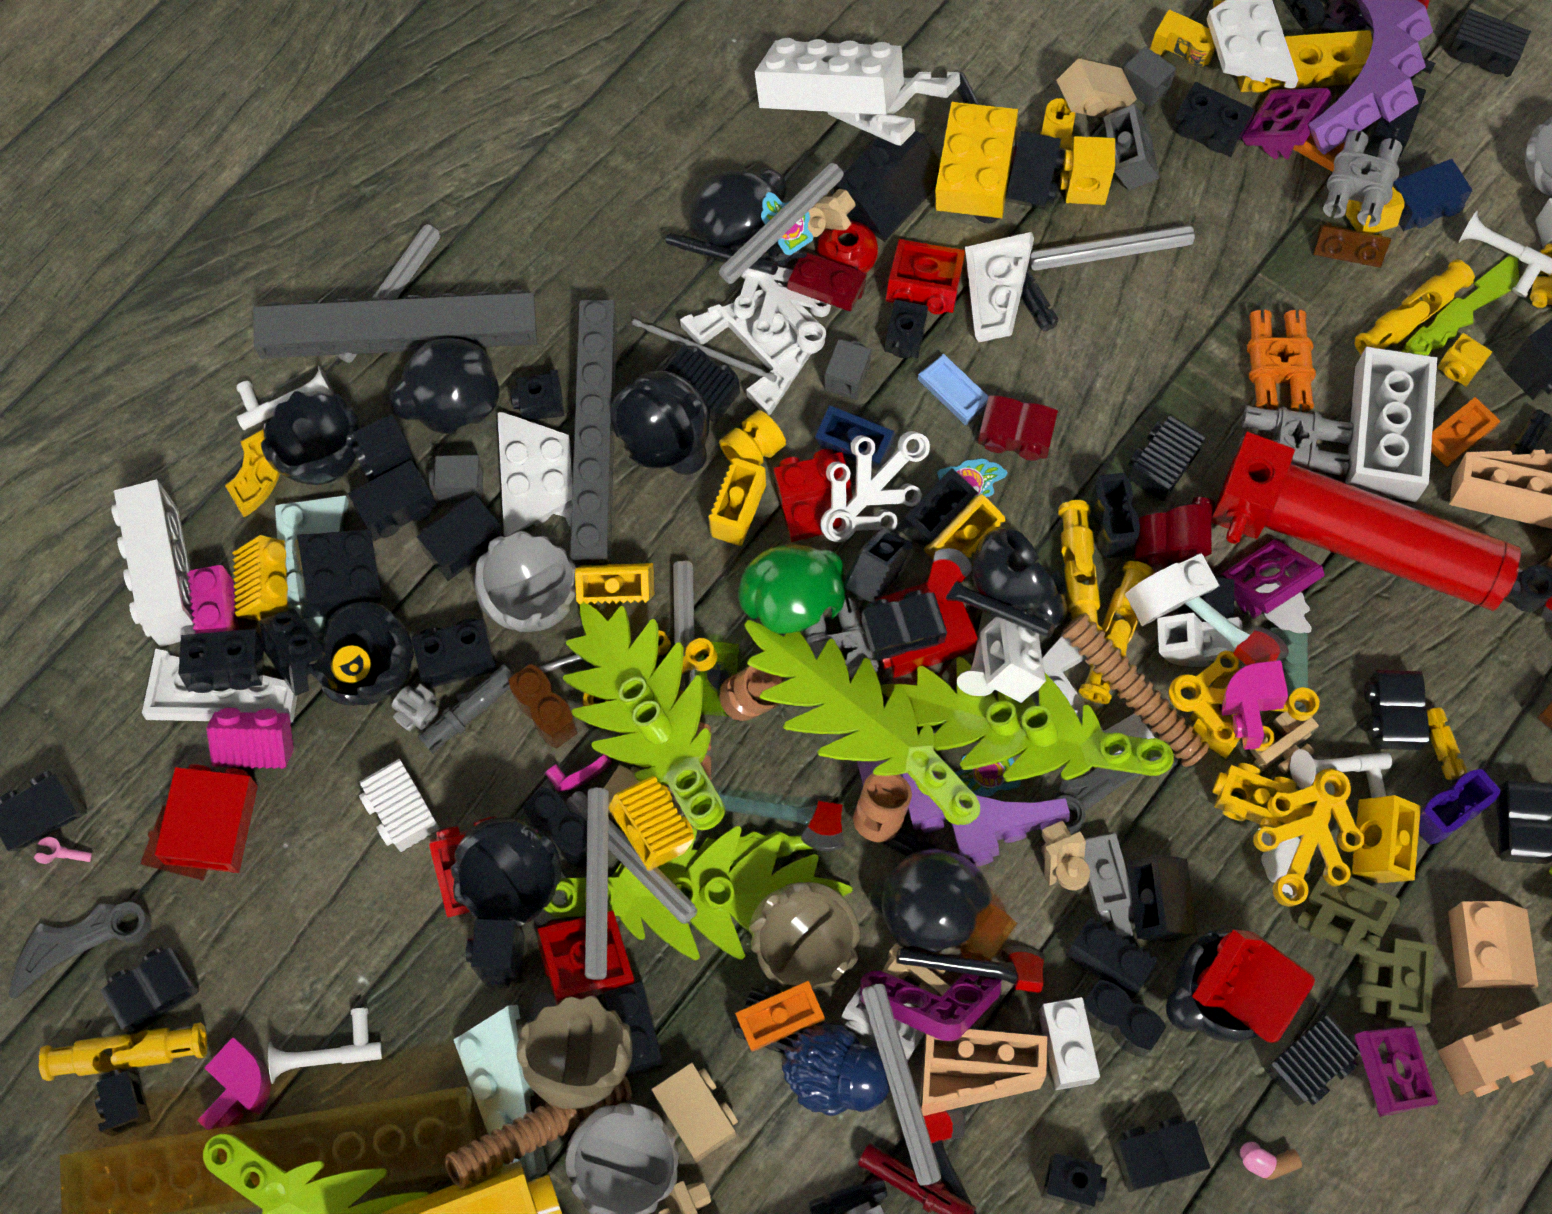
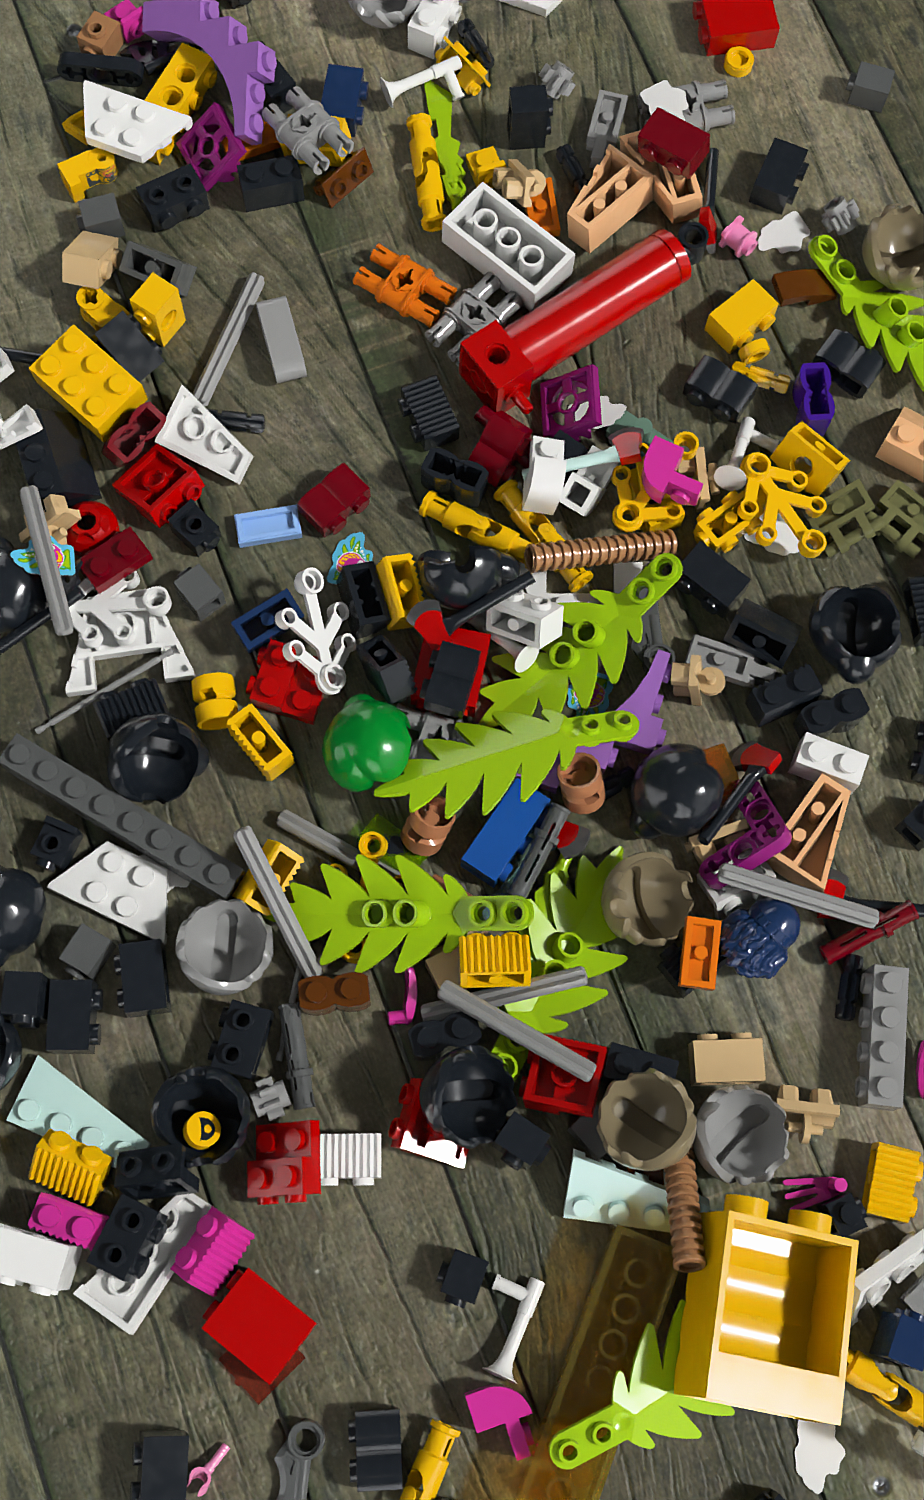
camera: 65 degrees left, 5 degrees up
black brick [292,529,382,619] -> none
red bracket [1192,929,1315,1043] -> none
none -> dark red brick [101,401,166,468]
none -> light grey axle [233,826,323,978]
none -> black brick [237,155,305,212]
none -> red plate [247,1120,321,1205]
none -> light grey beam [255,296,307,383]
none -> black brick [436,1249,489,1309]
none -> blue brick [461,778,551,888]
none -> tan hips [492,159,546,207]
none -> dark grey pin [506,802,571,898]
none -> black brick [676,541,751,618]
none -> yellow brick [704,279,779,354]
none -> yellow tile [738,338,770,364]

